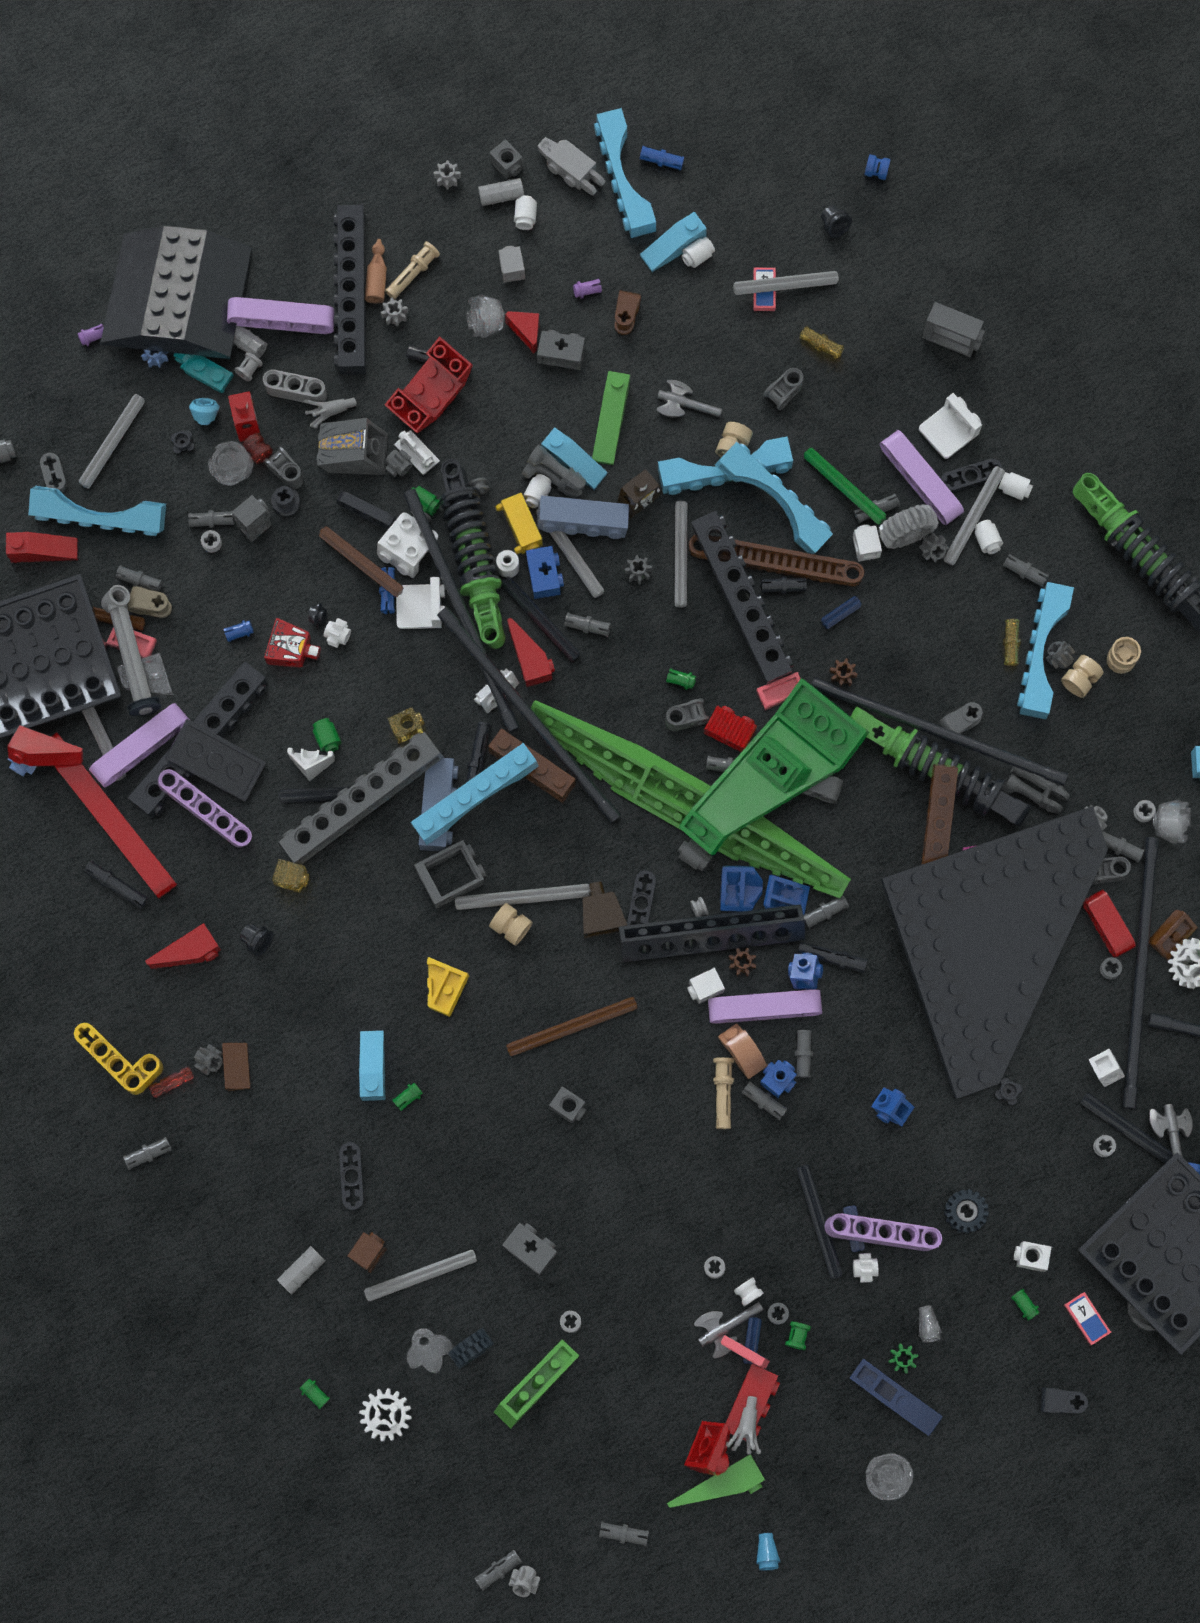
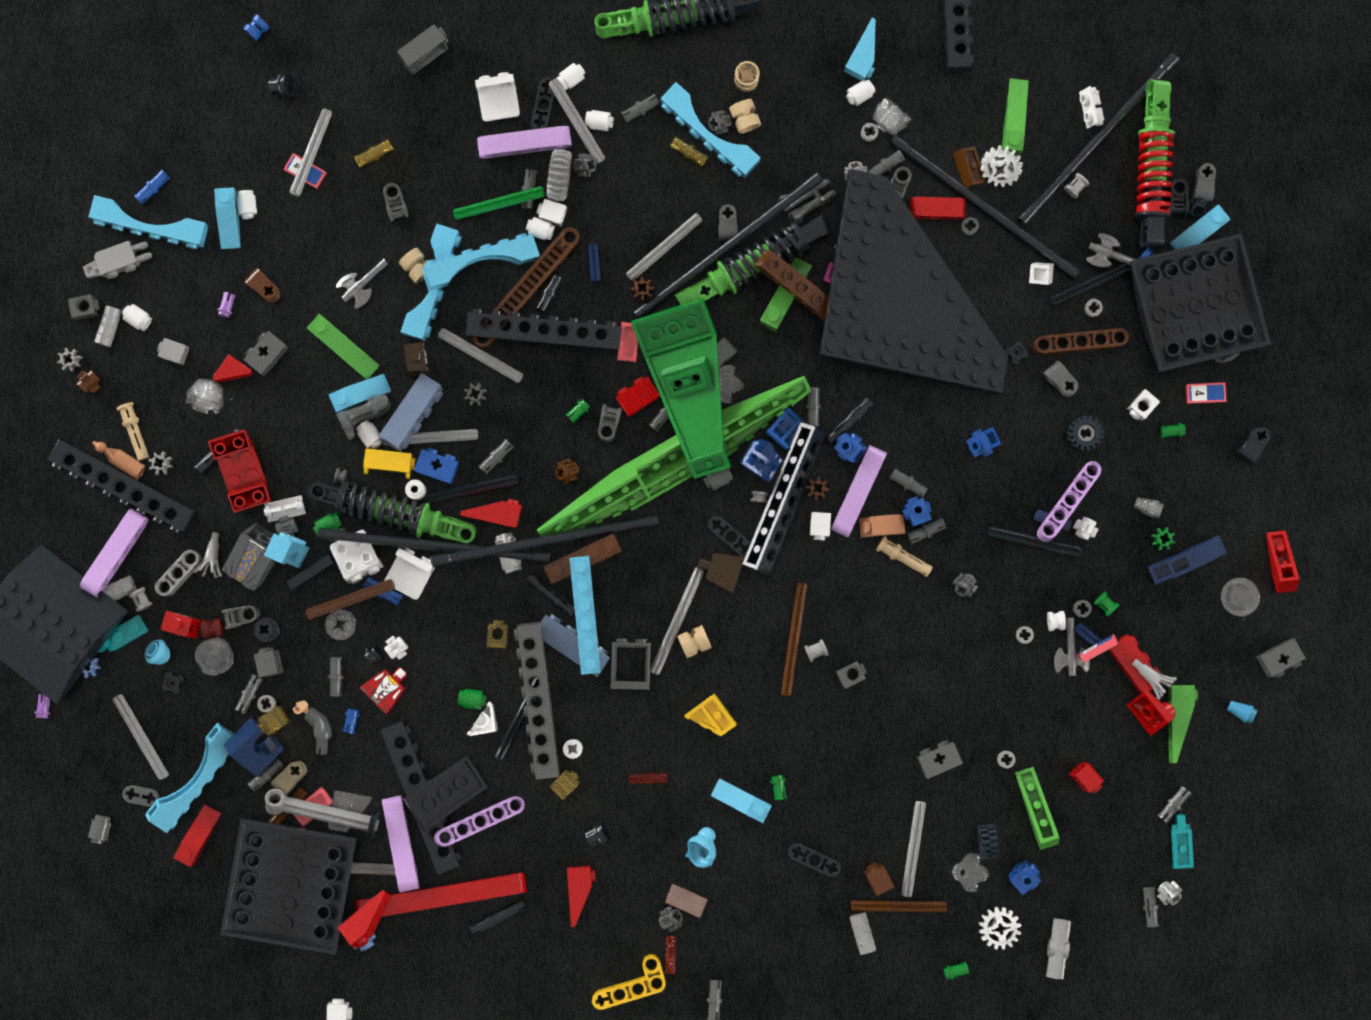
camera: 65 degrees left, 10 degrees up
none -> reddish brown gear [77,370,101,393]
none -> dark blue piece [224,718,284,777]
none -> clear yellow brick [258,706,290,735]
none -> medium azure arch [264,532,310,569]
none -> dark grey arm [293,701,332,755]
none -> clear gear [325,609,356,640]
none -> dark grey pin [328,657,344,697]
none -> white brick [526,217,555,241]
none -> reddish brown gear [555,458,579,484]
none -> white wheel [563,739,583,759]
none -> light grey axle [626,213,702,281]
none -> clear red axle [629,773,667,784]
none -> medium azure piece [685,827,716,868]
none -> clear plate [719,365,744,403]
none -> bright green slope [759,257,812,332]
none -> light grey bush [804,639,828,662]
none -> white brick [846,79,876,106]
none -> reddish brown axle [851,900,947,912]
none -> dark grey gear [953,573,978,597]
none -> blue brick [1008,860,1041,895]
none -> reddish brown beam [1033,328,1129,355]
none -> dark grey piece [1043,360,1078,397]
none -> light grey piece [1046,918,1071,979]
none -> red brick [1069,762,1104,794]
none -> teal hinge [1171,814,1194,869]
none -> dark grey brick [1256,638,1306,678]
none -> red slope [1266,530,1300,593]

